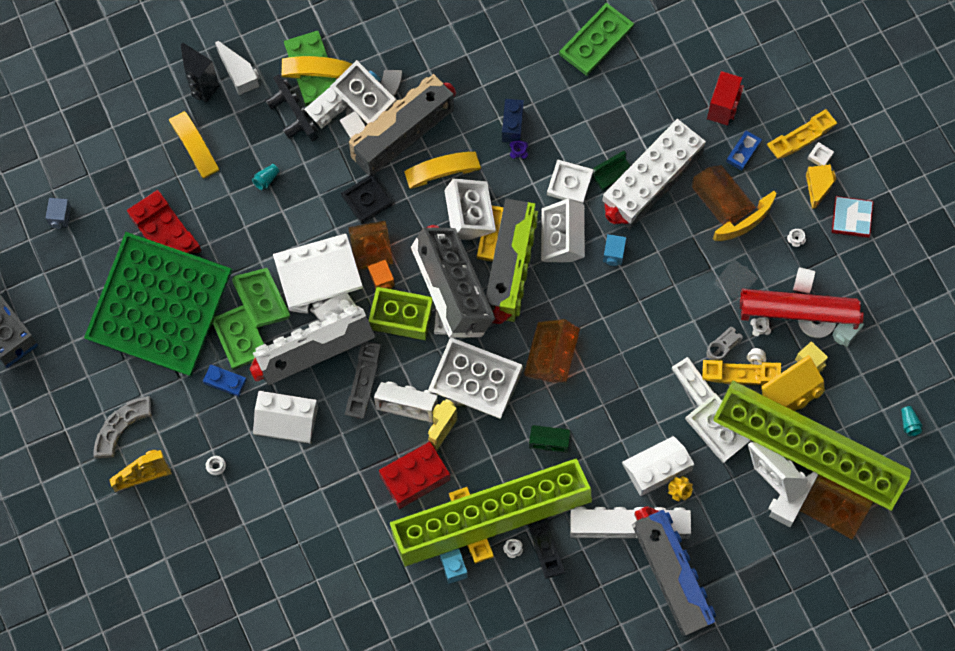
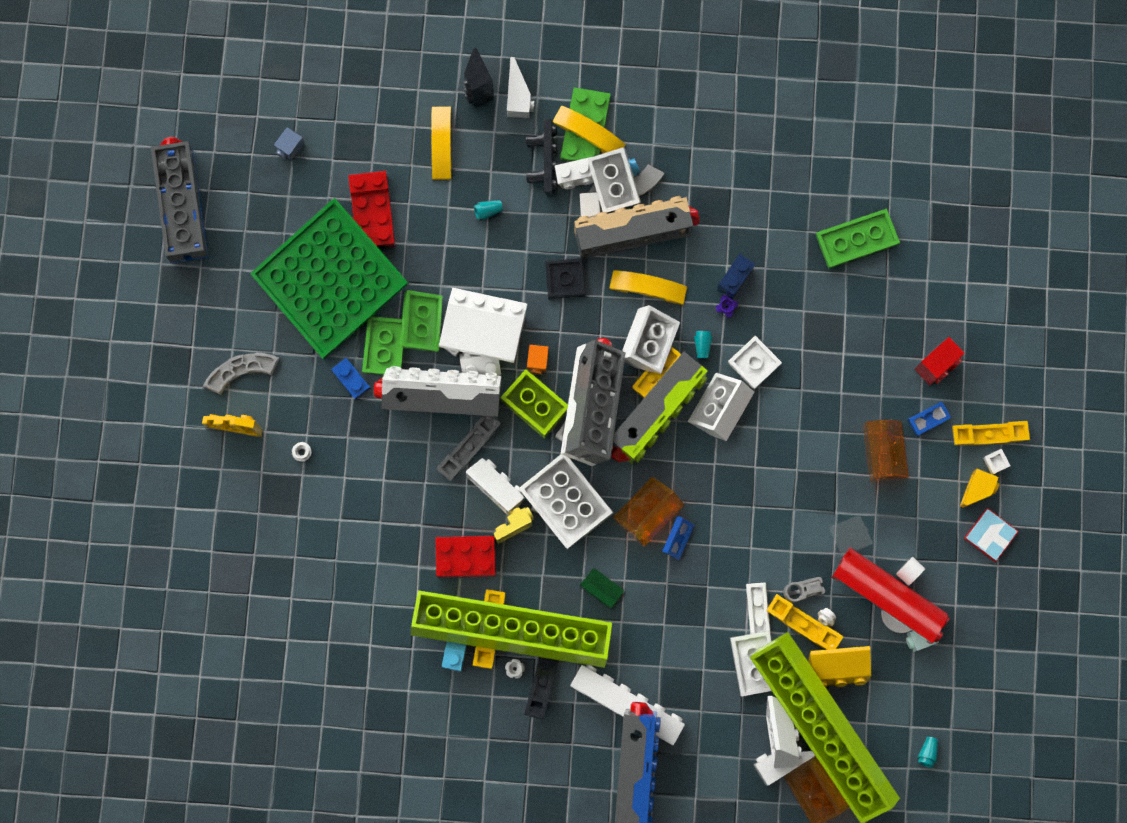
camera: 25 degrees right, 10 degrees up
white slope [253,391,318,444] -> none
clear orange slope [348,221,393,270] -> none
dark green panel [592,150,631,192] -> none
white piece [602,119,706,230] -> none
dark azure brick [603,234,626,266] -> none
white slope [622,436,694,496] -> none
yellow gear [668,476,693,501] -> none
yellow slope [713,191,776,241] -> none
white plate [750,317,771,337] -> none
white plate [787,229,806,247] -> none
light yellow brick [795,341,828,373] -> none
none -> blue piece [662,516,694,560]
none -> teal cone [694,331,713,358]

